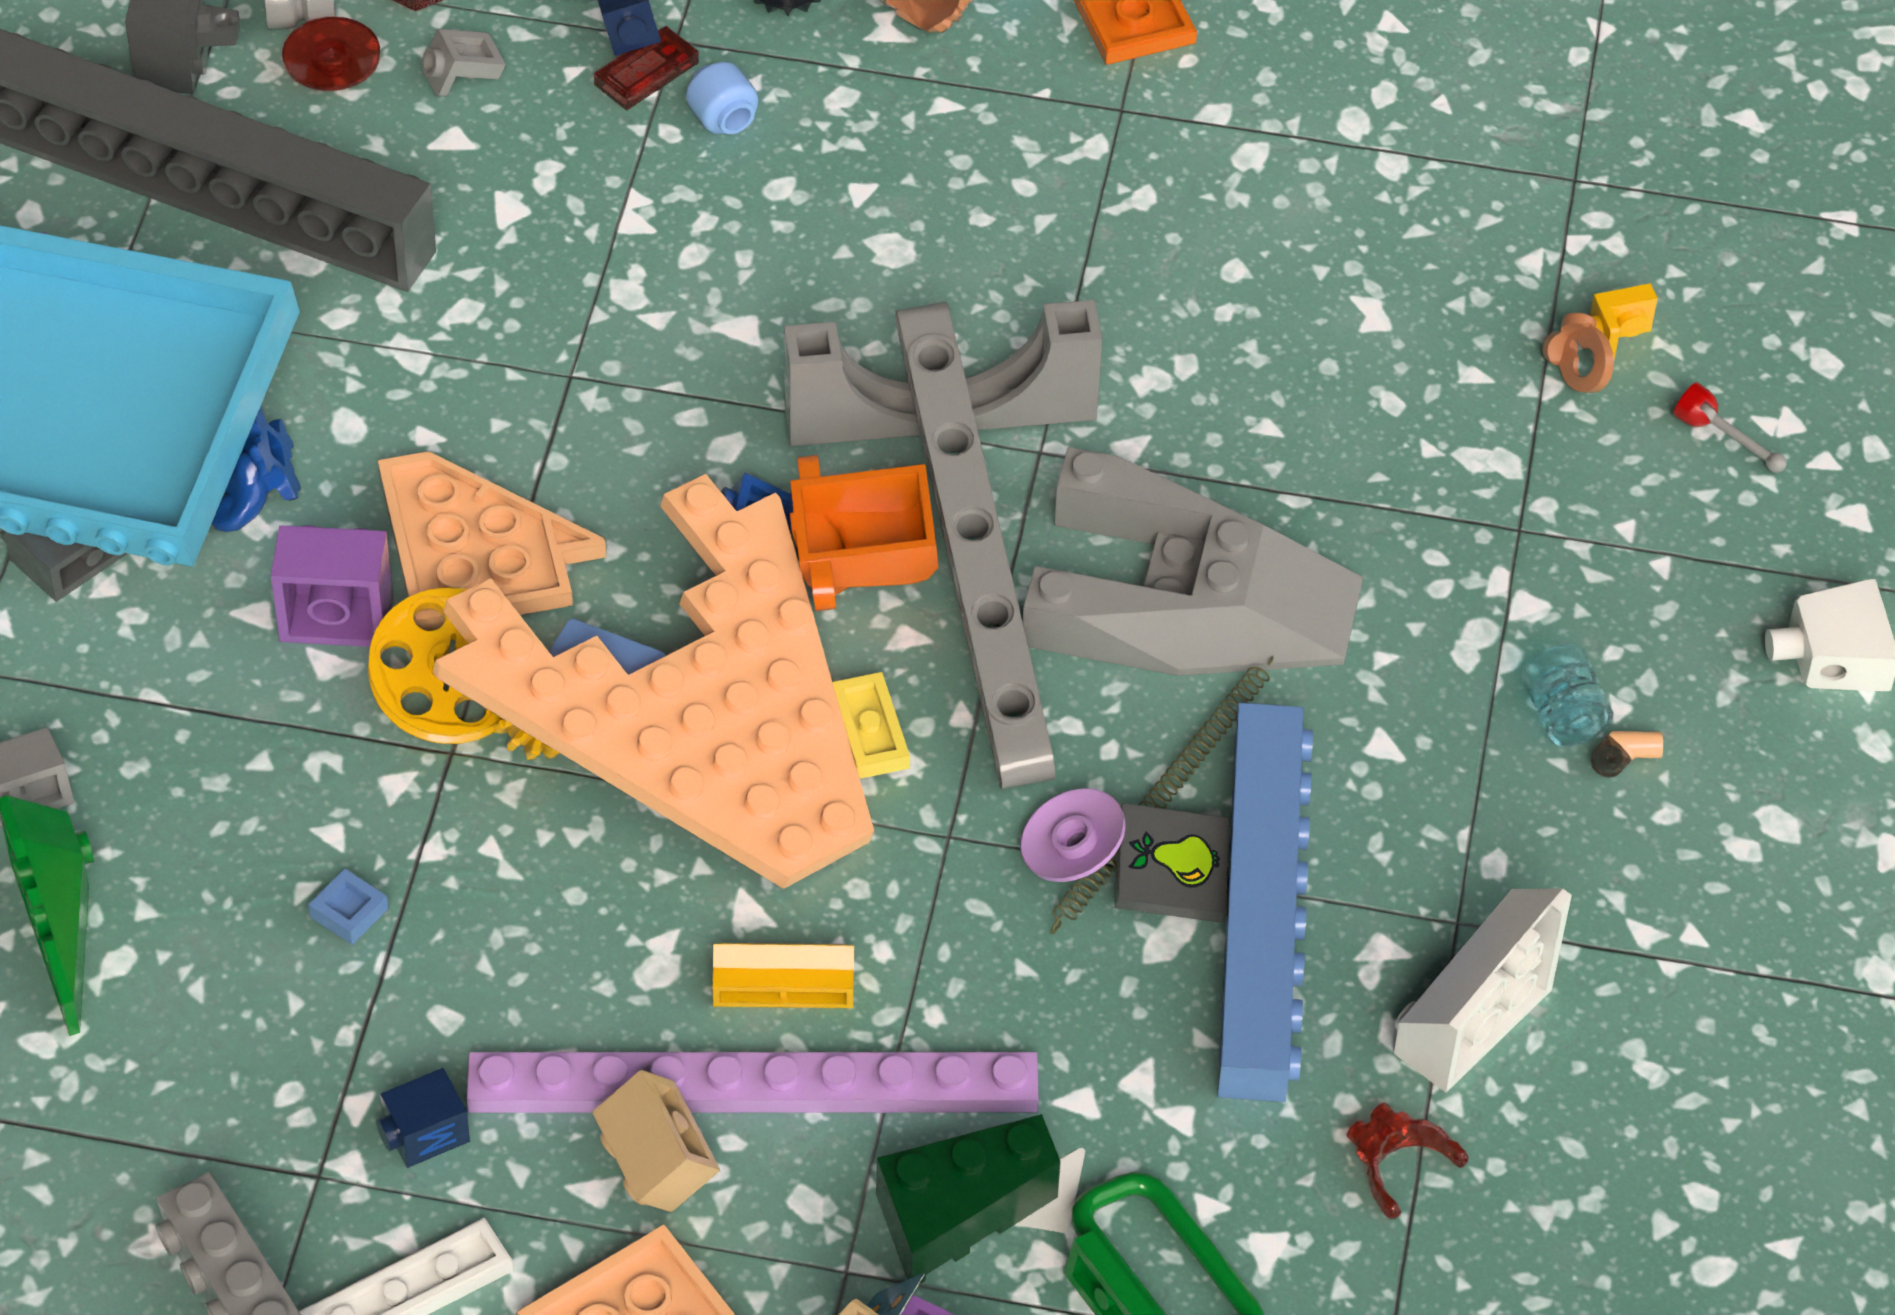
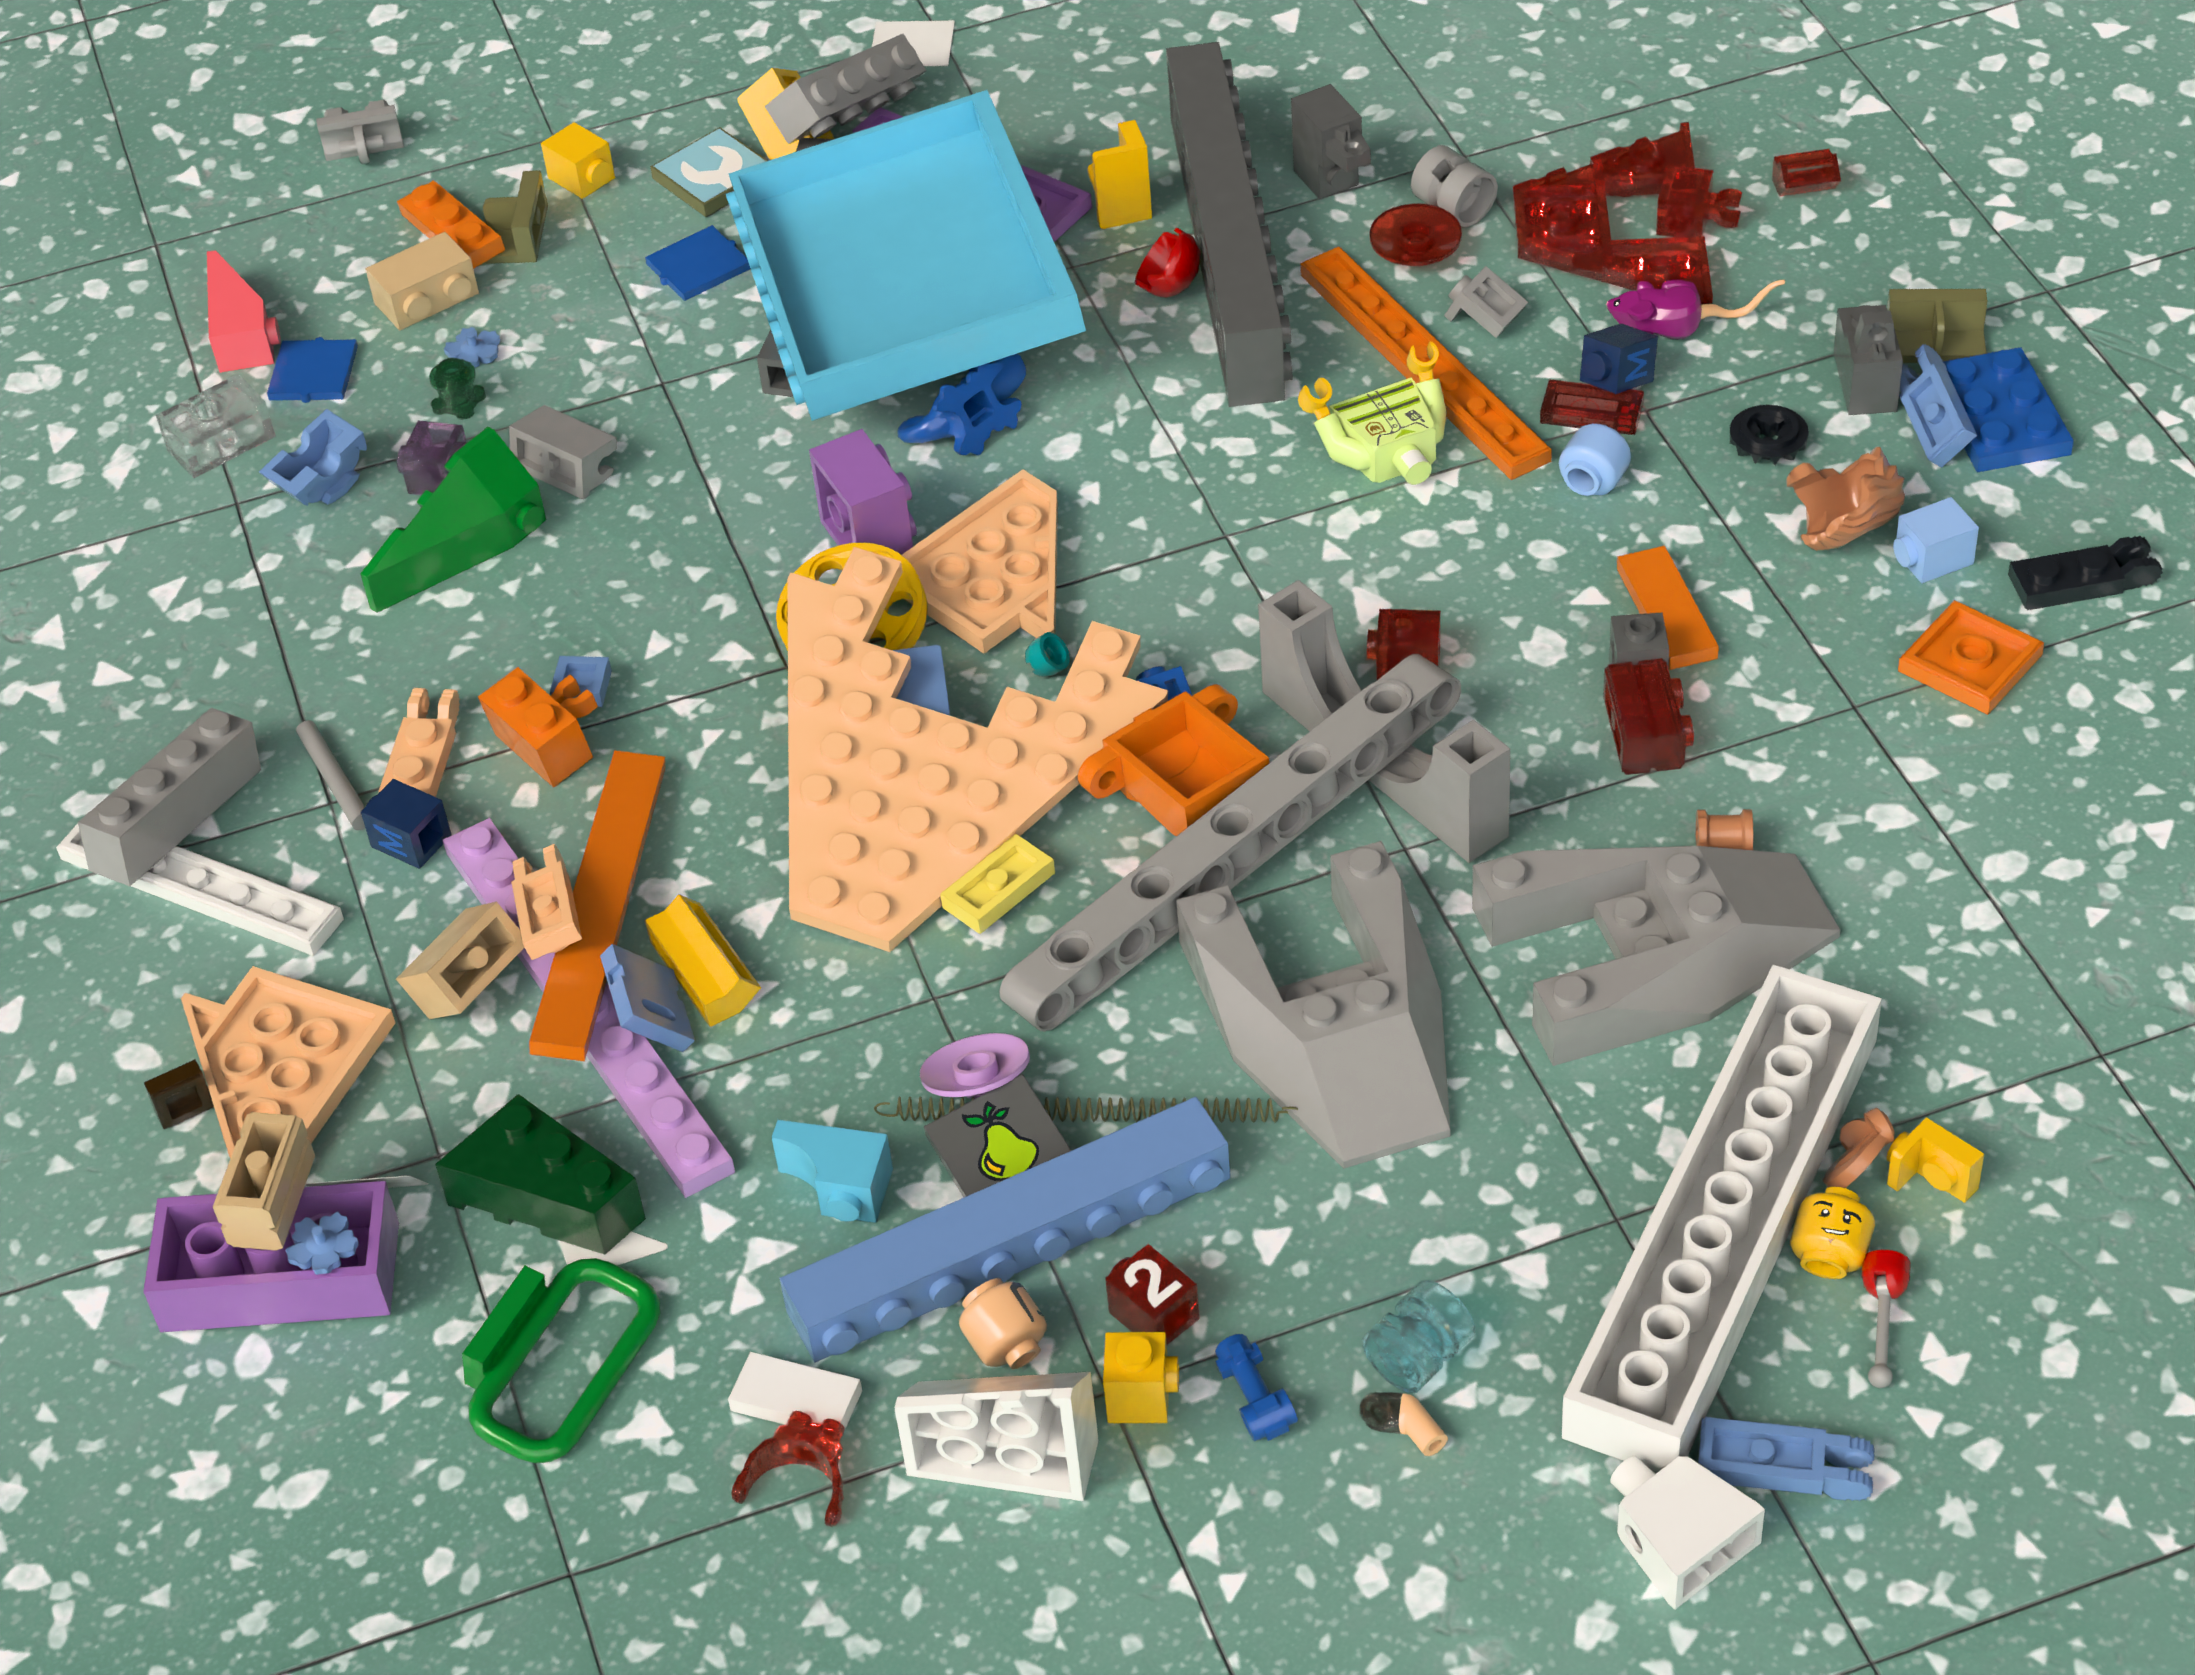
camera: 65 degrees right, 5 degrees down
none -> light grey bar [296,720,365,830]
none -> light nougat hinge [378,688,460,797]
none -> orange brick [478,667,598,788]
none -> light nougat hinge [511,844,582,960]
none -> orange tile [529,750,665,1061]
none -> medium blue piece [600,944,695,1052]
none -> white tile [728,1352,862,1439]
none -> medium azure arch [771,1120,893,1223]
none -> light nougat head [959,1278,1047,1370]
none -> teal hinge [1025,632,1070,677]
none -> yellow panel [1087,120,1152,229]
none -> yellow brick [1103,1332,1179,1423]
none -> clear red brick [1105,1244,1200,1345]
none -> red hair [1135,228,1201,298]
none -> blue bar [1215,1334,1298,1442]
none -> yellowish green torso [1298,342,1447,485]
none -> orange tile [1300,246,1552,480]
none -> clear red brick [1367,609,1441,680]
none -> light grey wedge [1472,846,1841,1066]
none -> white brick [1562,965,1882,1473]
none -> clear red brick [1603,658,1694,775]
none -> dark grey brick [1609,612,1669,696]
none -> orange tile [1617,545,1719,670]
none -> nougat bush [1695,809,1753,850]
none -> medium blue hinge [1698,1417,1875,1501]
none -> yellow head [1790,1187,1875,1279]

